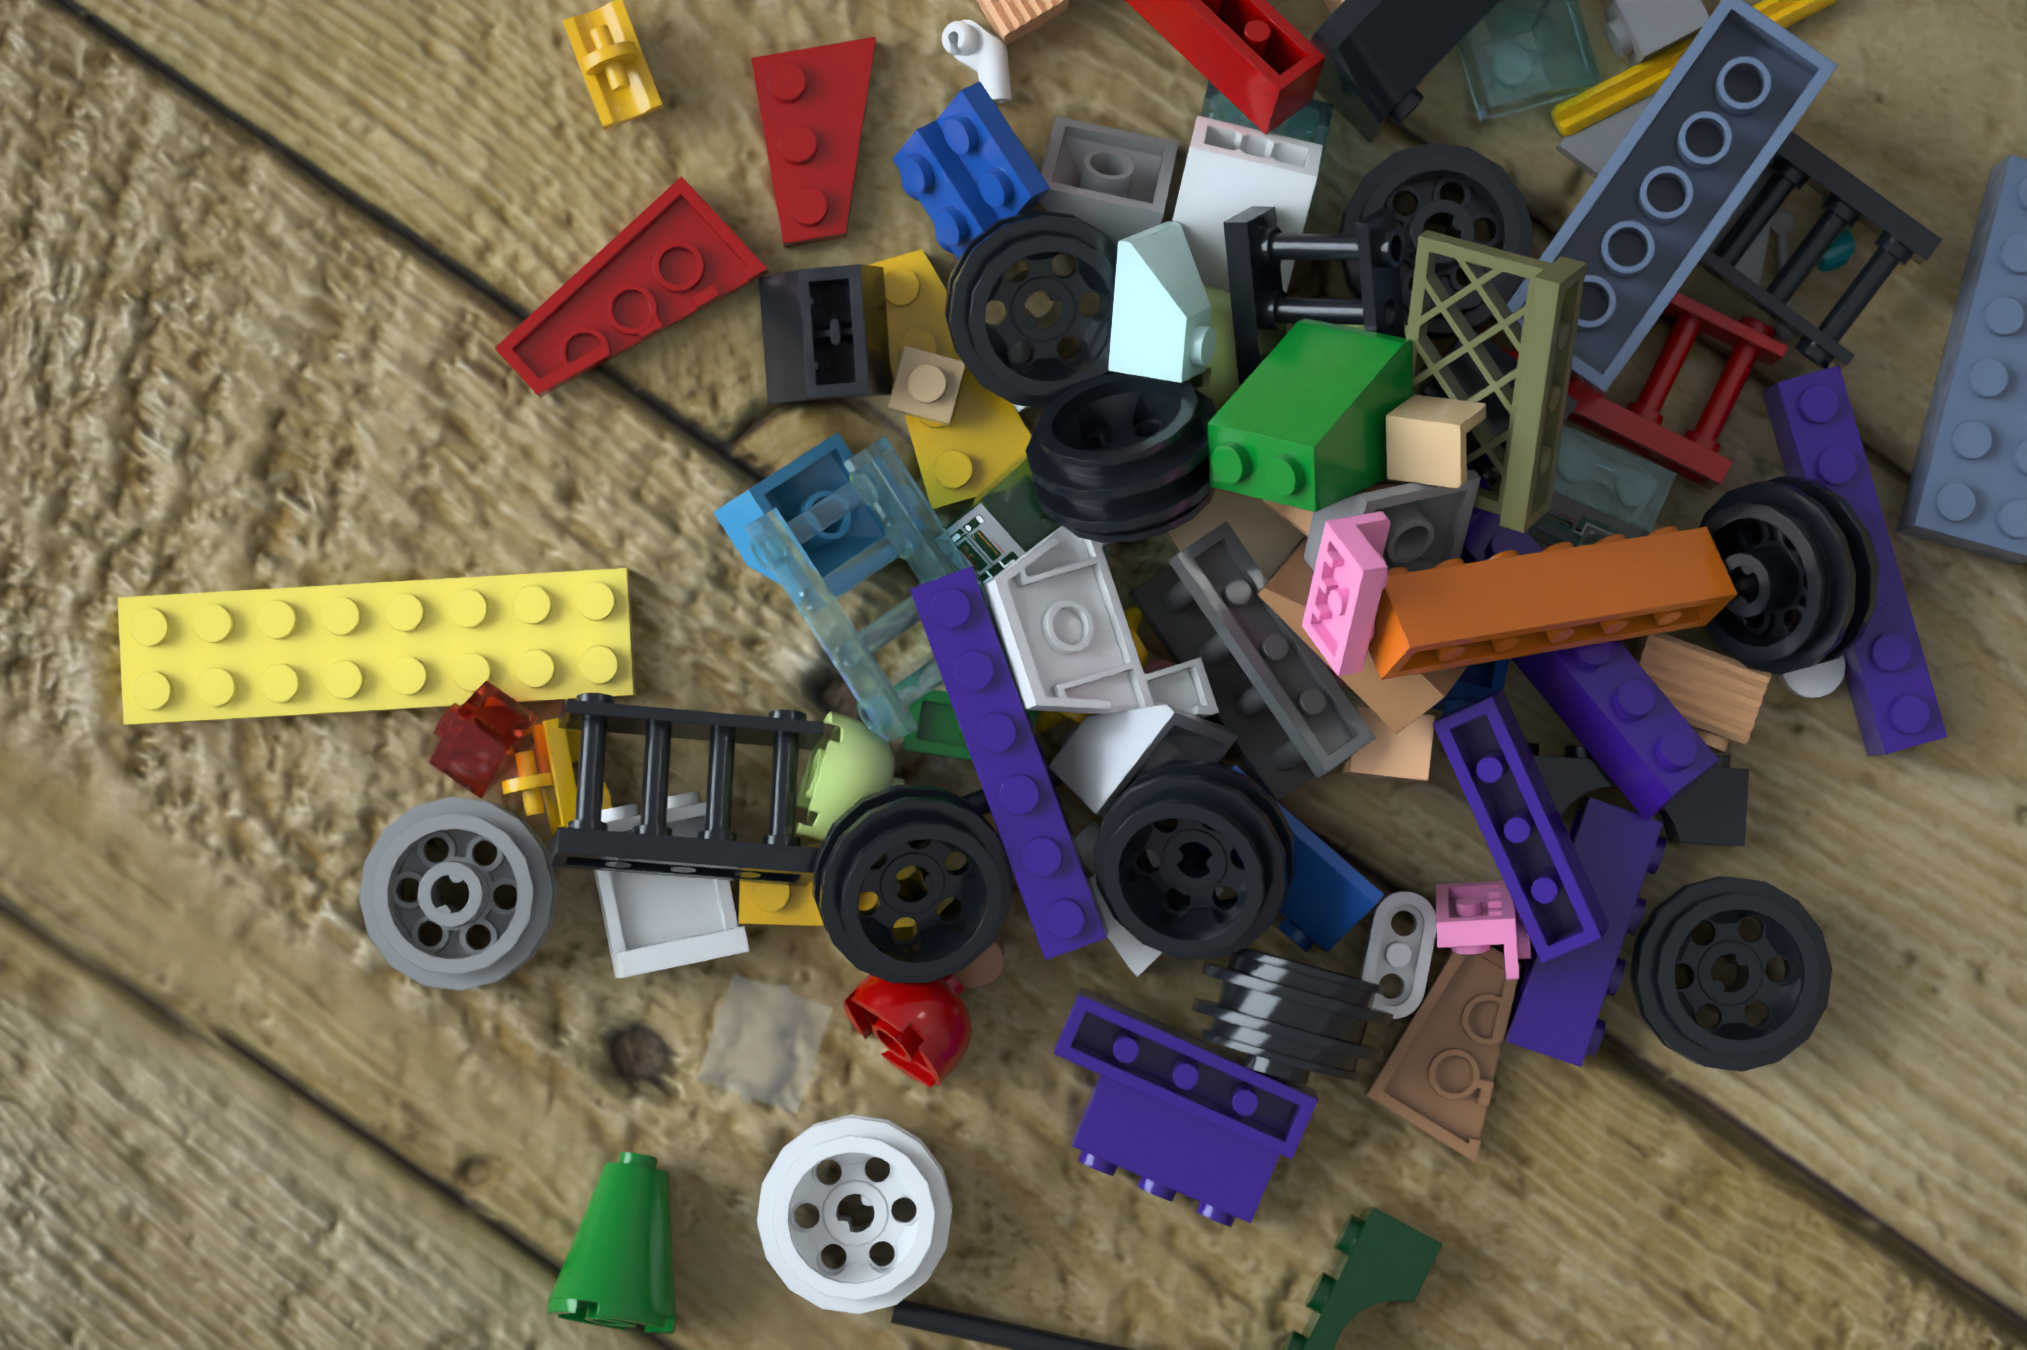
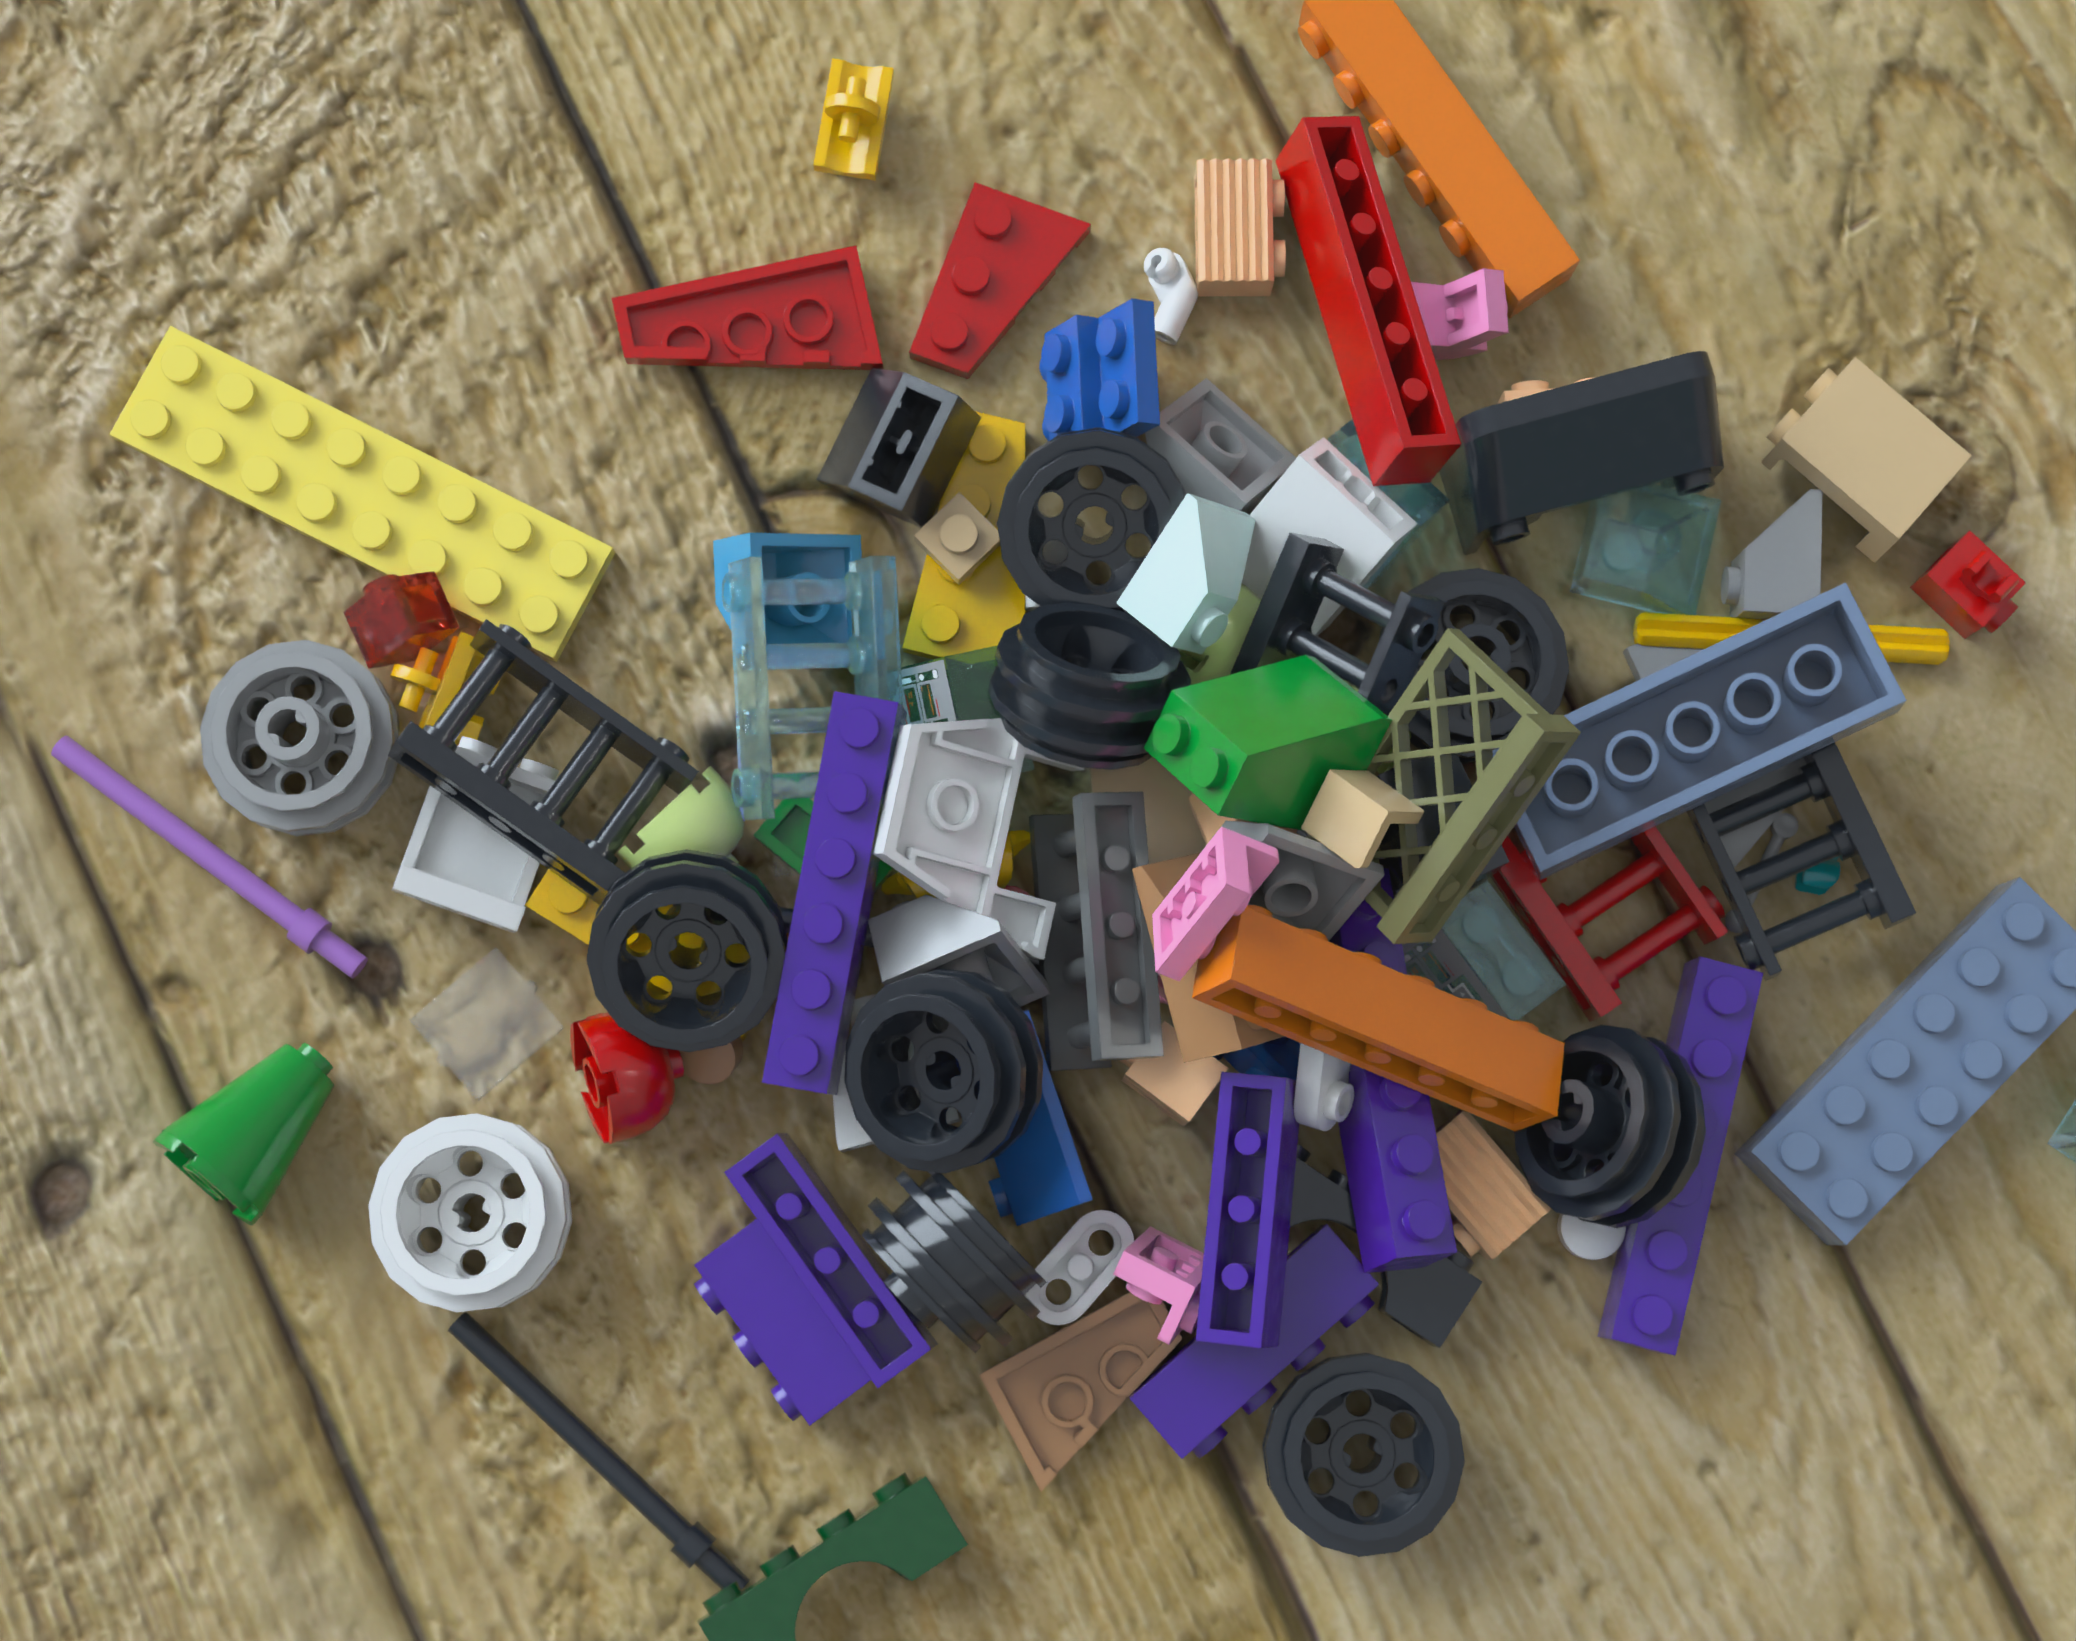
camera: 30 degrees right, 5 degrees down
none -> medium lavender bar [51,735,368,979]
none -> white plate [1294,1043,1354,1131]

